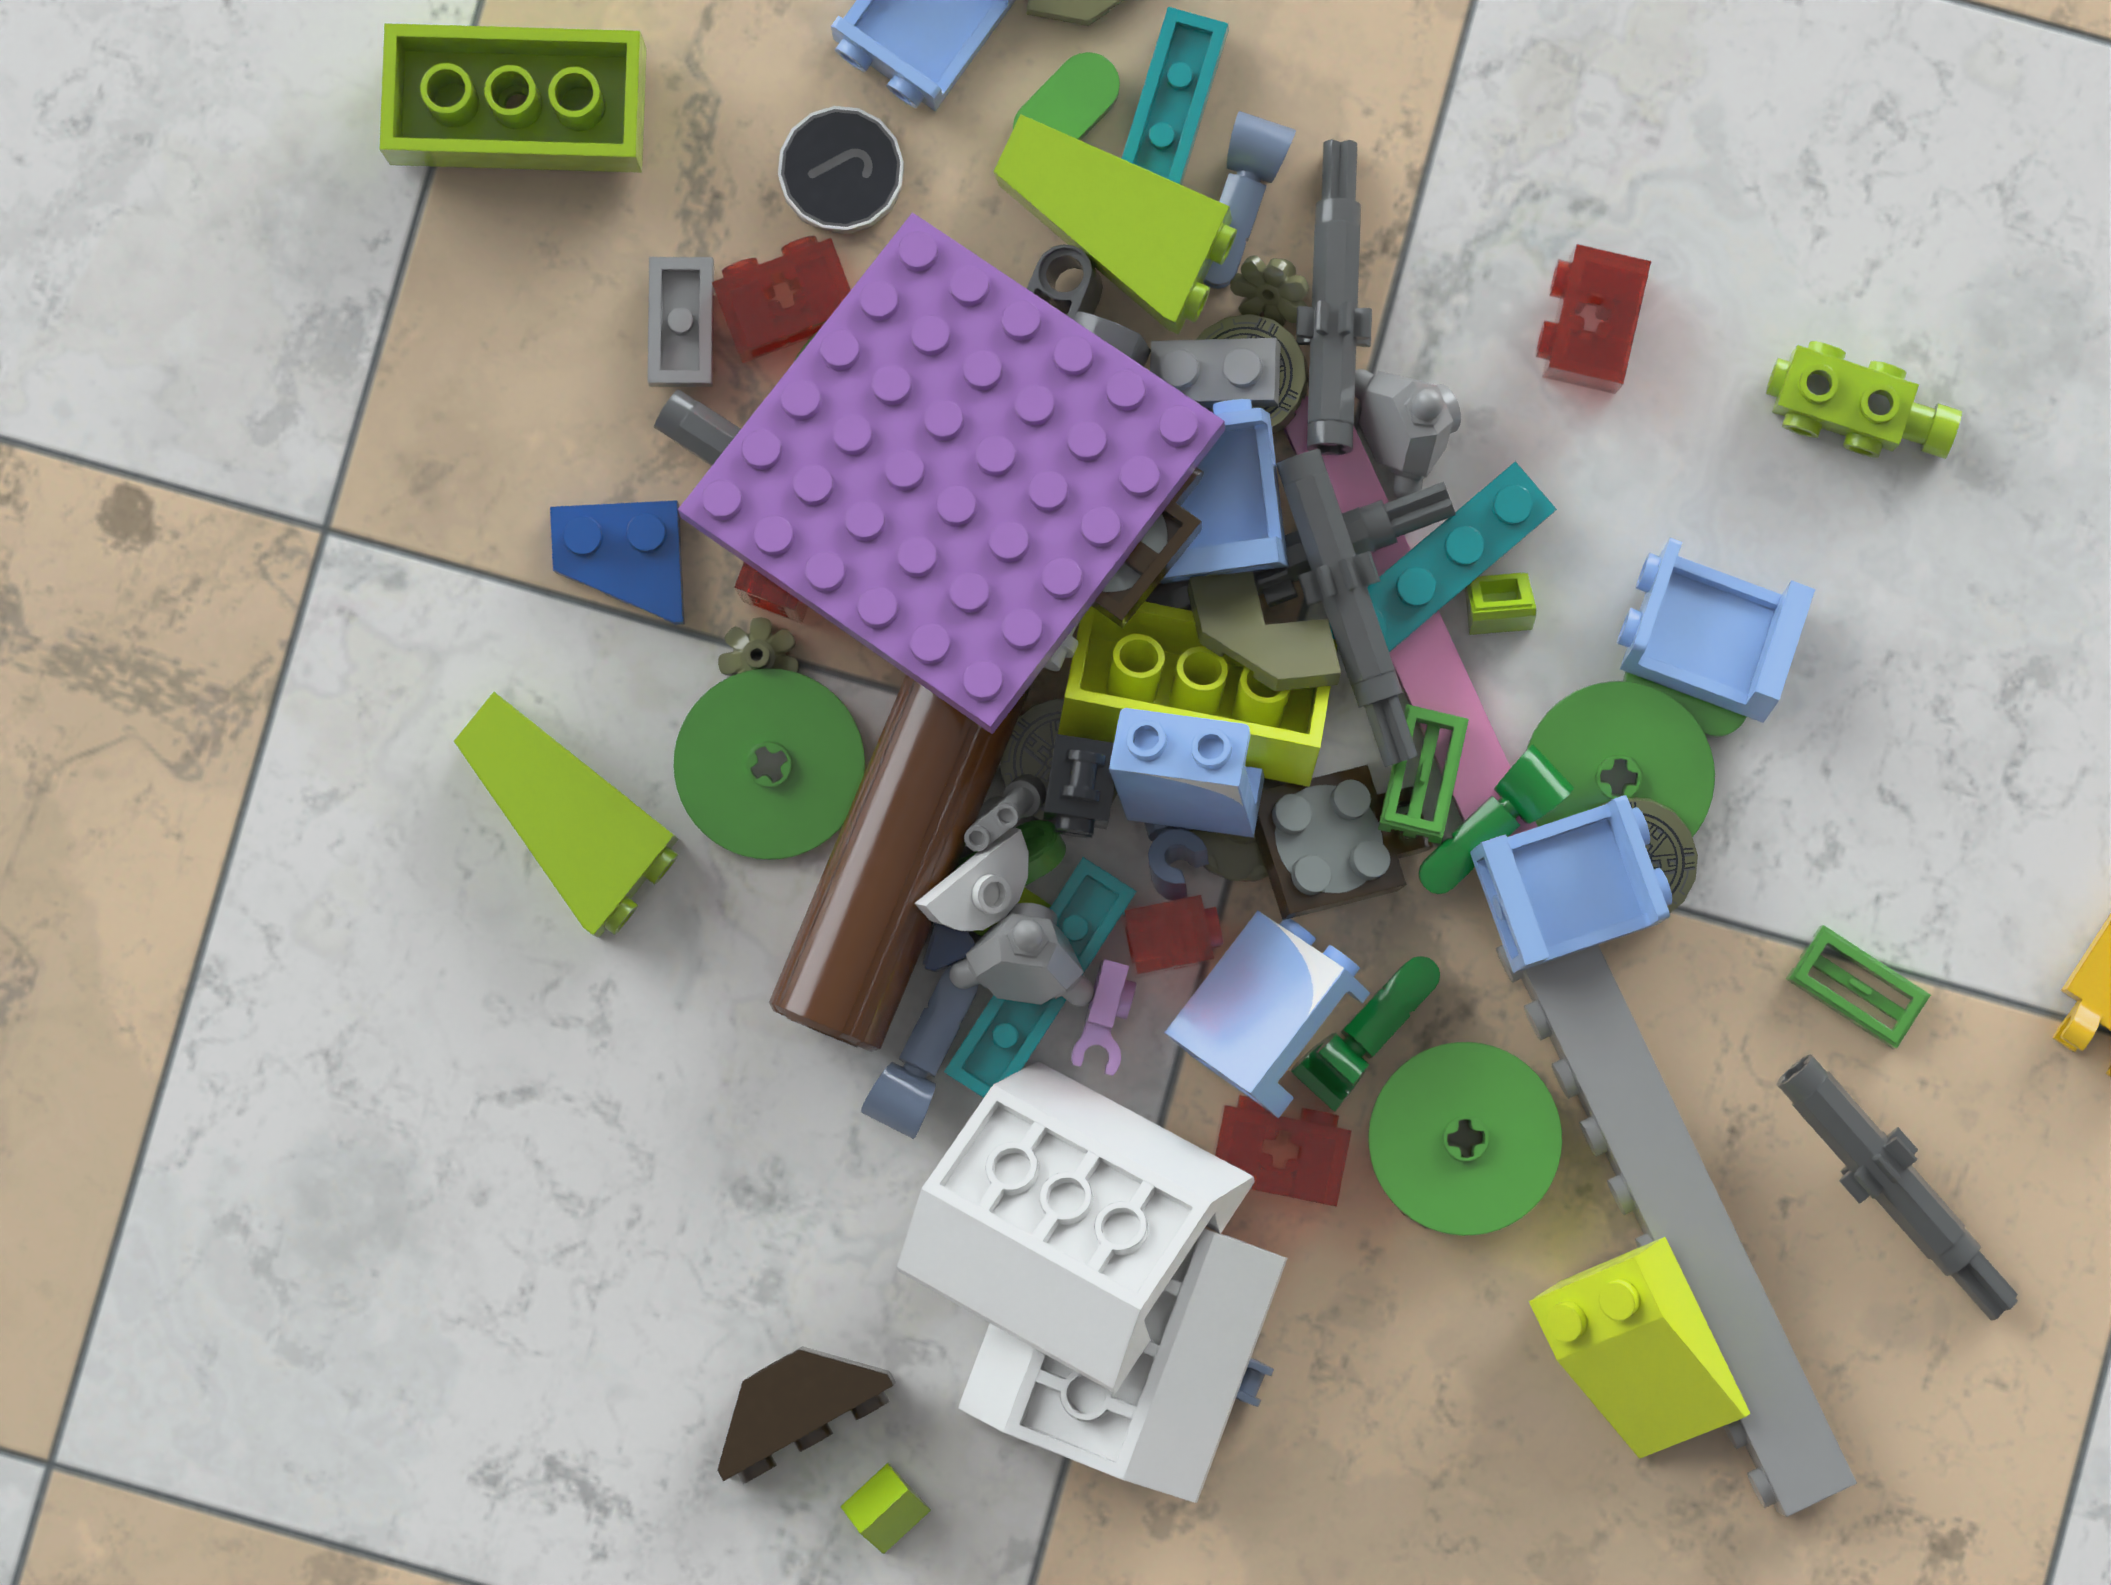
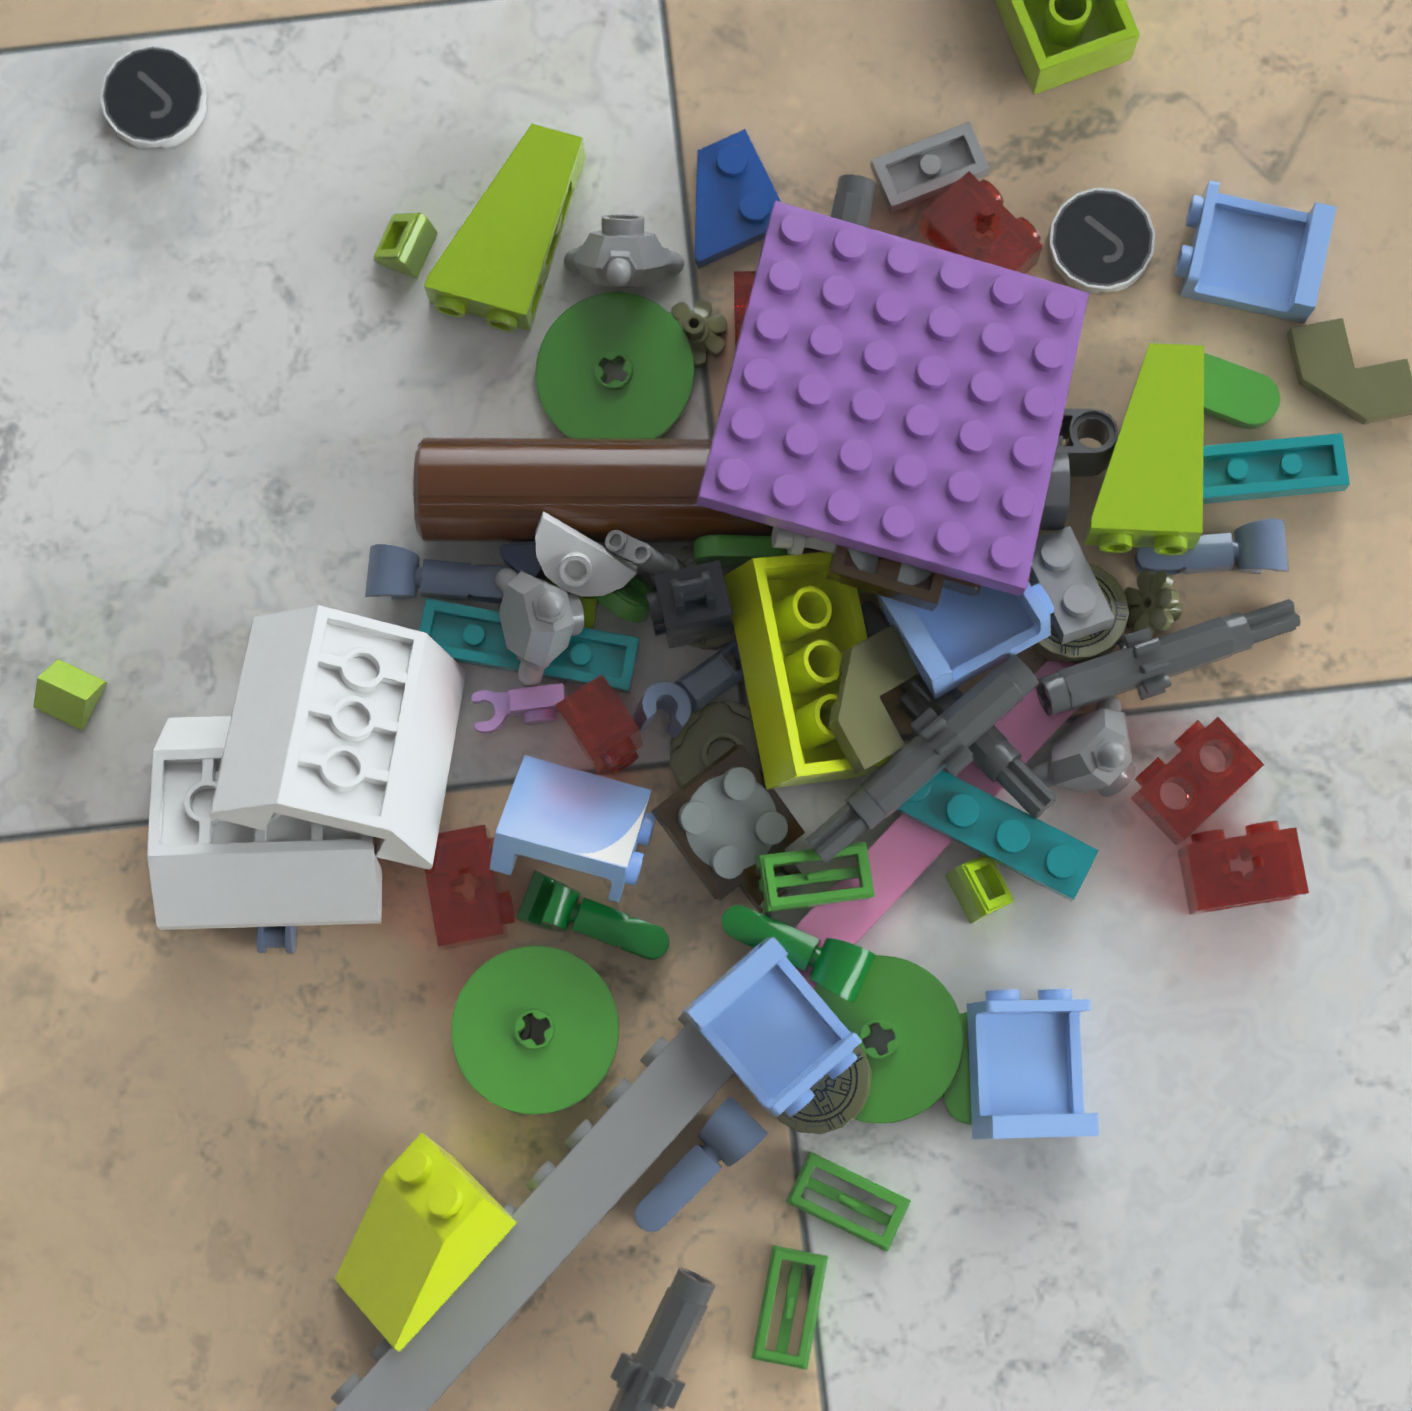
camera: 75 degrees right, 5 degrees down
dark brown slope [717,1346,896,1484] -> none
light blue panel [1109,708,1265,838] -> none
lime brick [1765,341,1962,459] -> none
none -> black tile [100,44,207,150]
none -> lime slope [373,212,438,279]
none -> light grey rock [564,214,684,287]
none -> sand blue piece [635,1096,768,1232]
none -> bright green tile [693,535,803,567]
none -> bright green tile [786,1151,911,1252]
none -> clear red brick [1131,717,1264,845]

